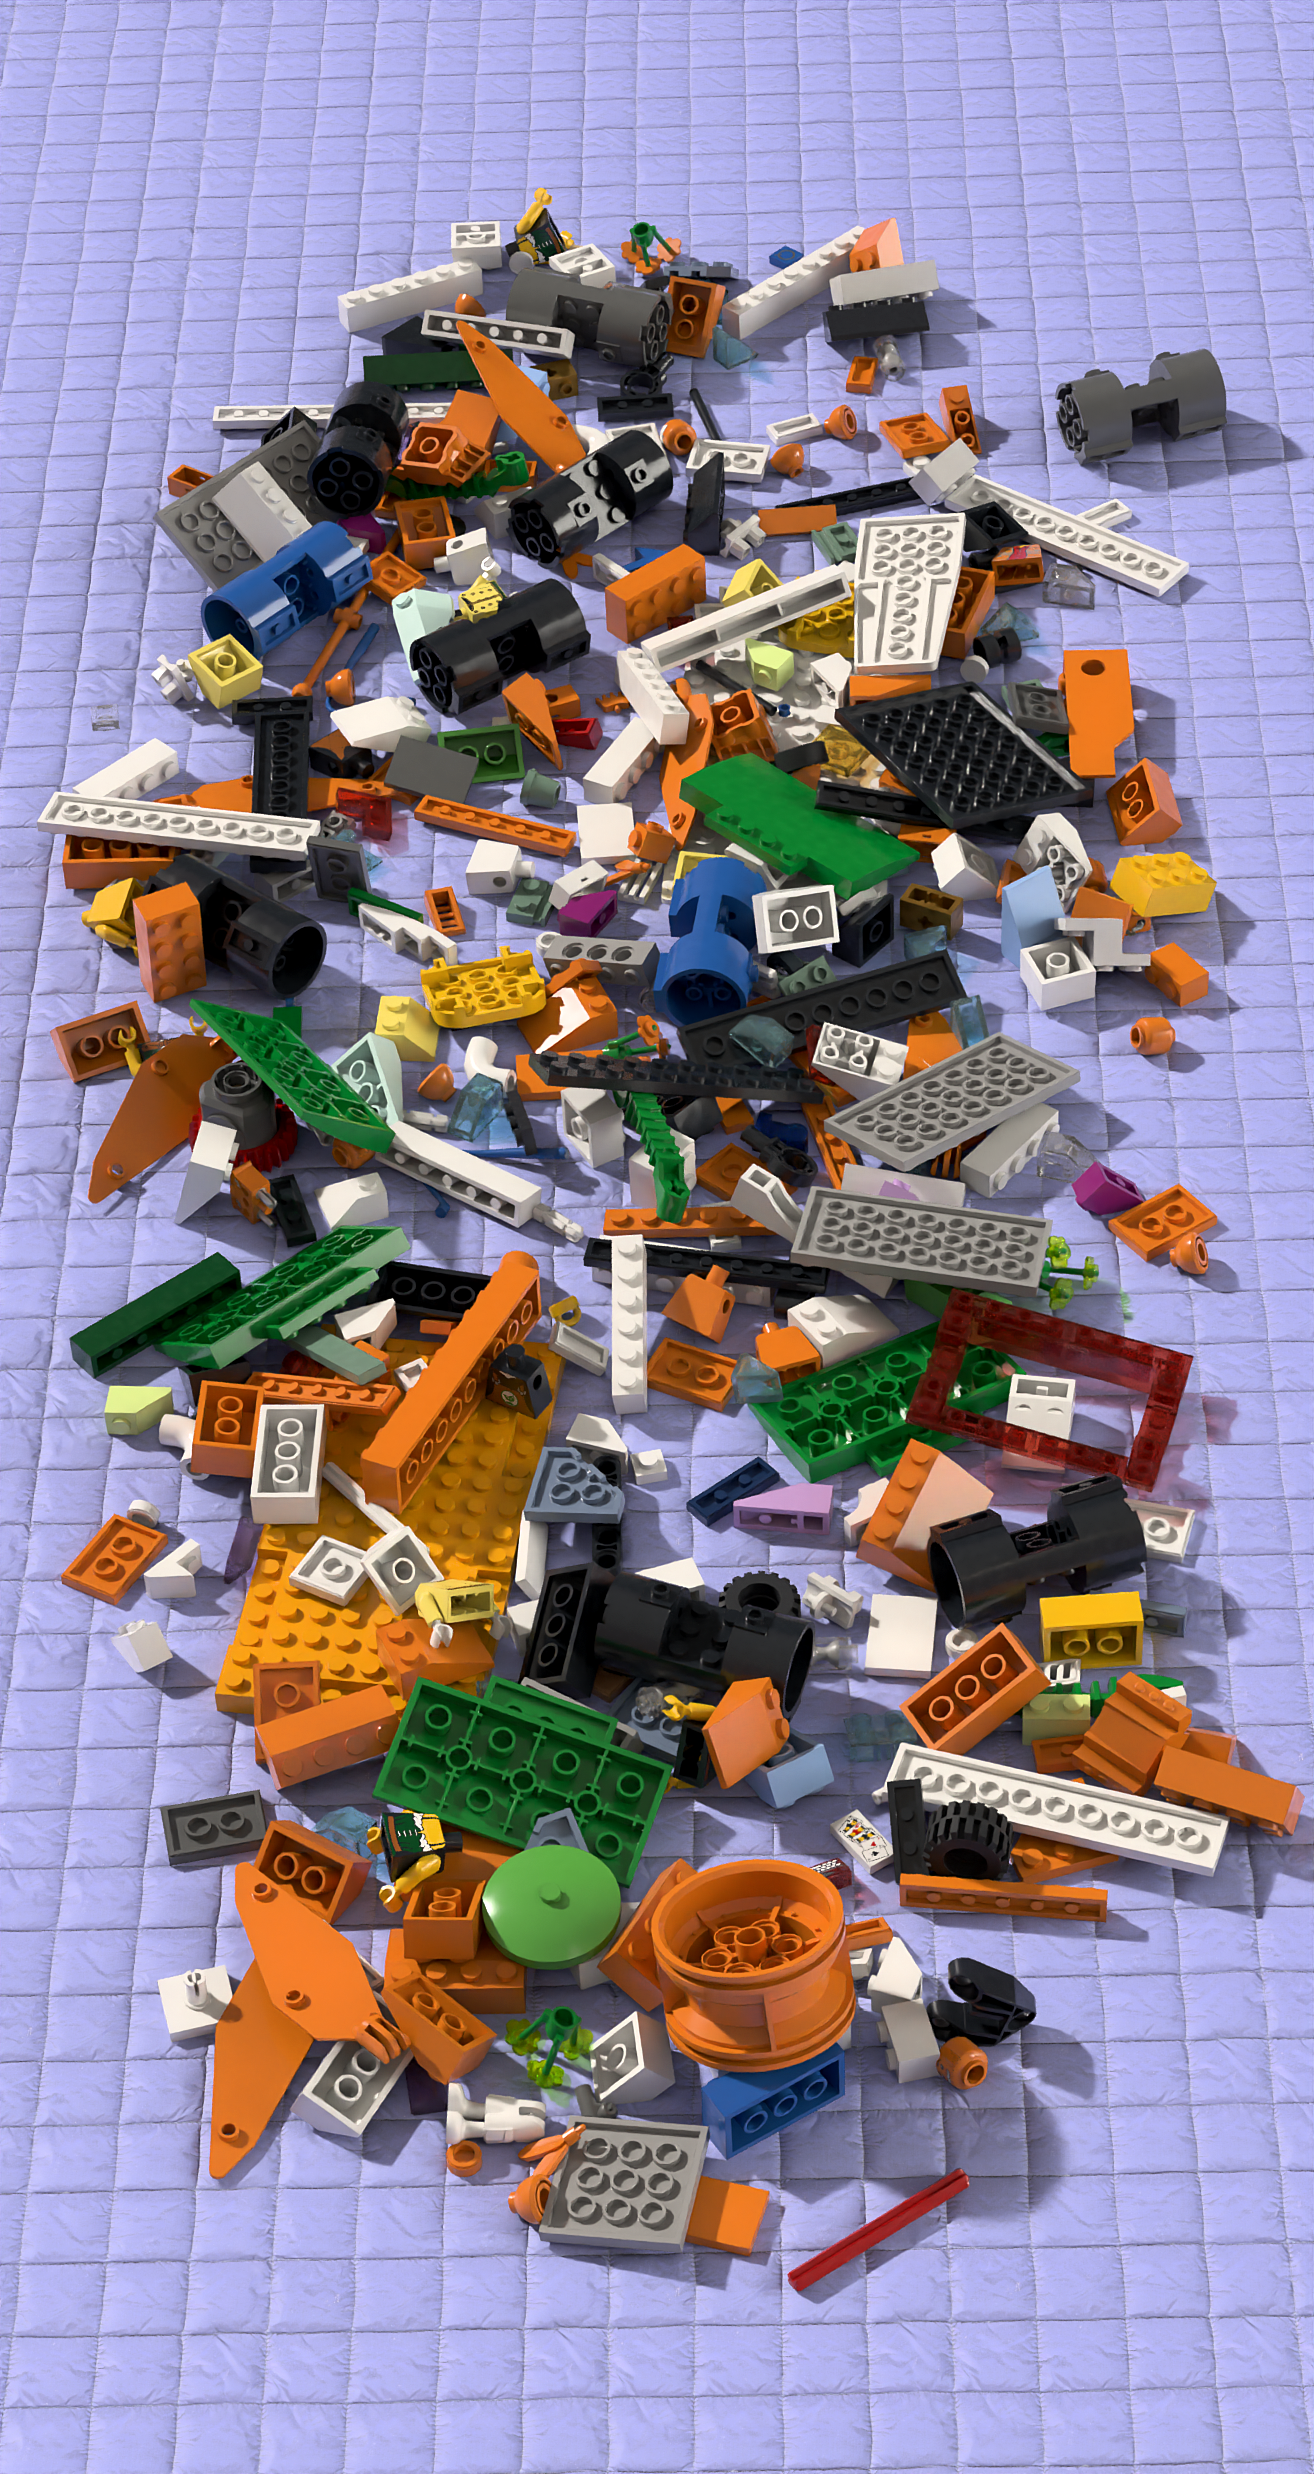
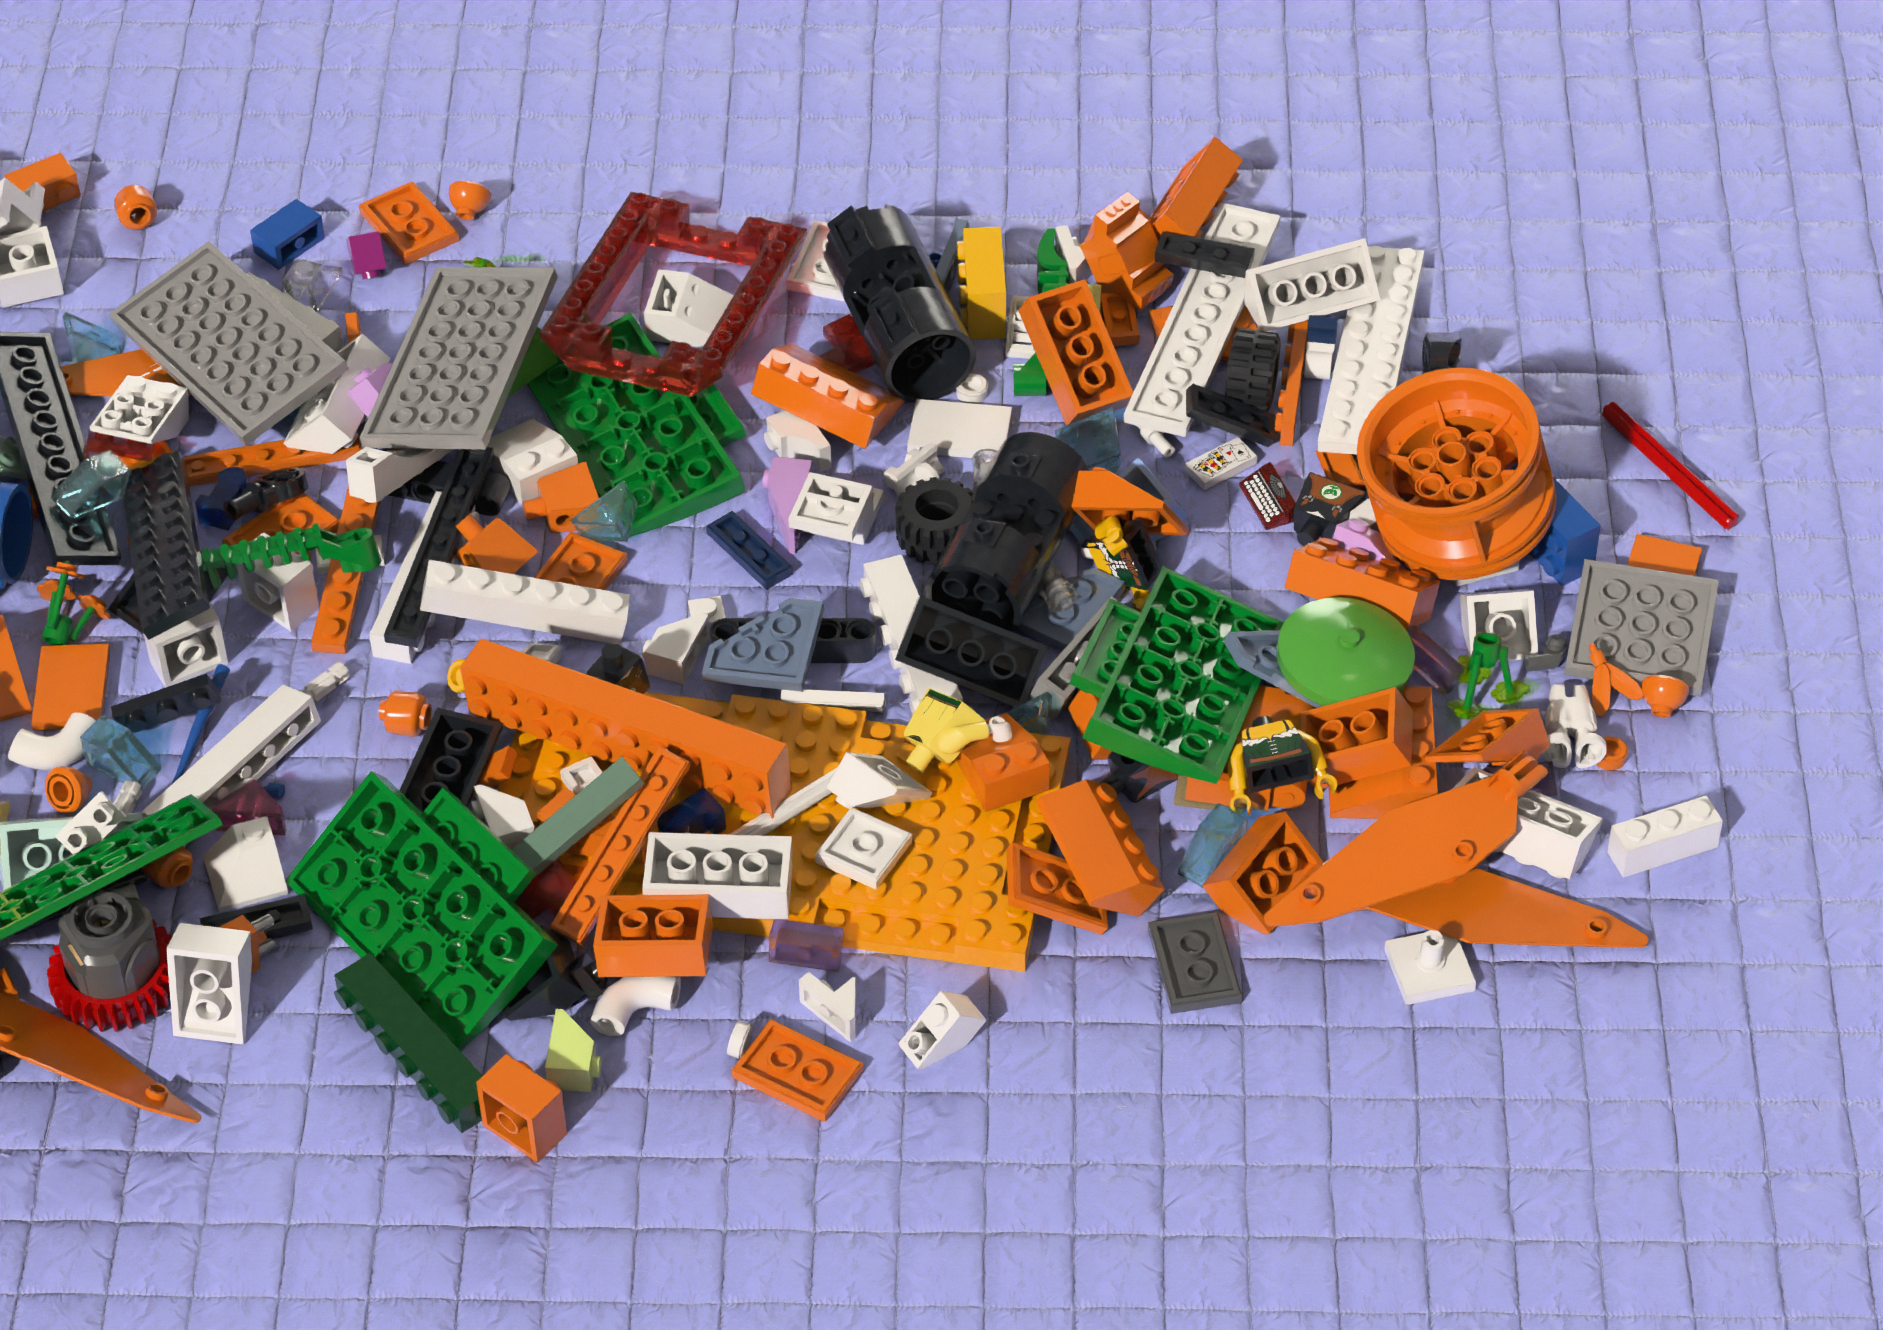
camera: 90 degrees left, 5 degrees up
none -> white hips [55,791,127,854]
none -> clear pink slope [212,779,287,836]
none -> blue brick [250,199,325,270]
none -> orange tile [345,312,361,344]
none -> orange brick [476,1054,567,1163]
none -> clear blue leg [657,788,726,834]
none -> white bracket [788,472,884,545]
none -> black plate [1155,231,1255,278]
none -> white slope [1244,238,1381,331]
none -> leg [1304,315,1338,380]
none -> white plate [1318,246,1424,455]
none -> tile [1407,625,1465,696]
none -> white brick [1607,795,1723,878]

